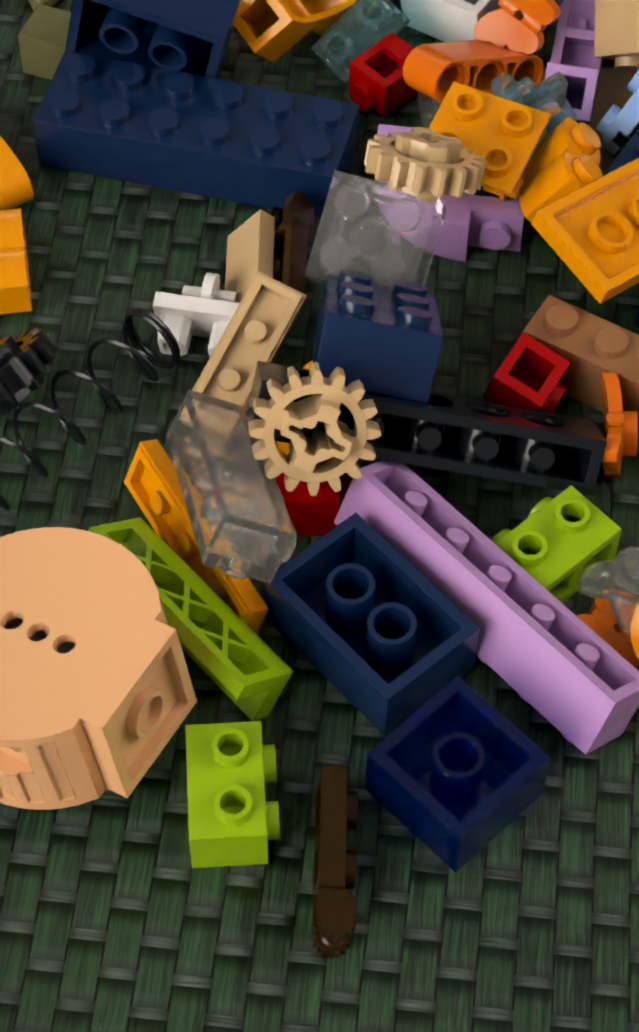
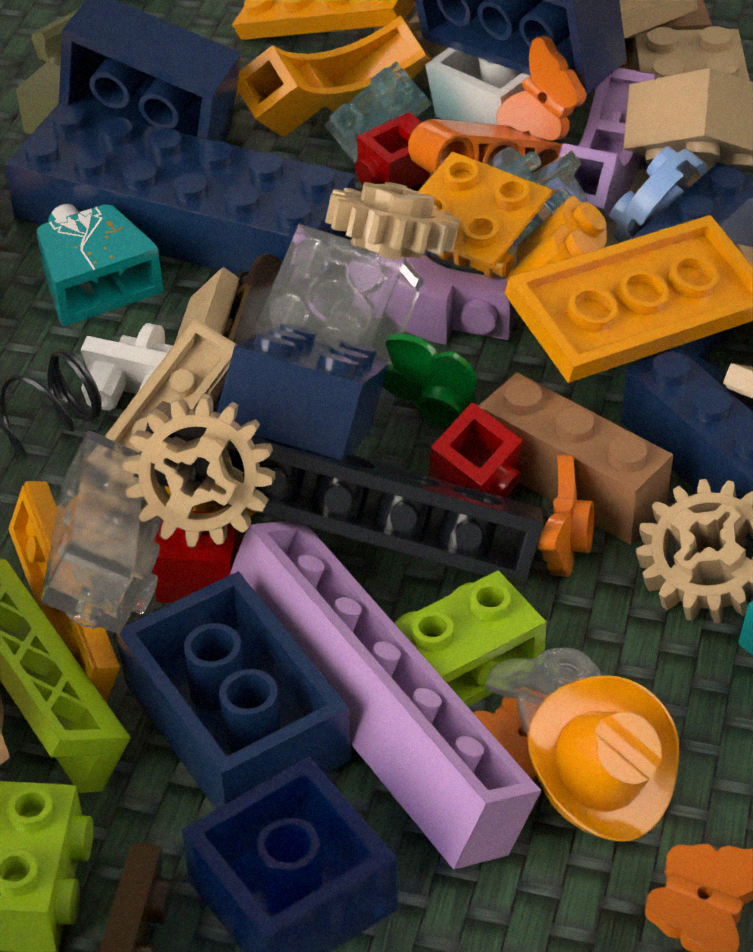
camera: 10 degrees right, 10 degrees down
none -> teal torso [36,204,163,327]
none -> green plate [383,333,477,427]

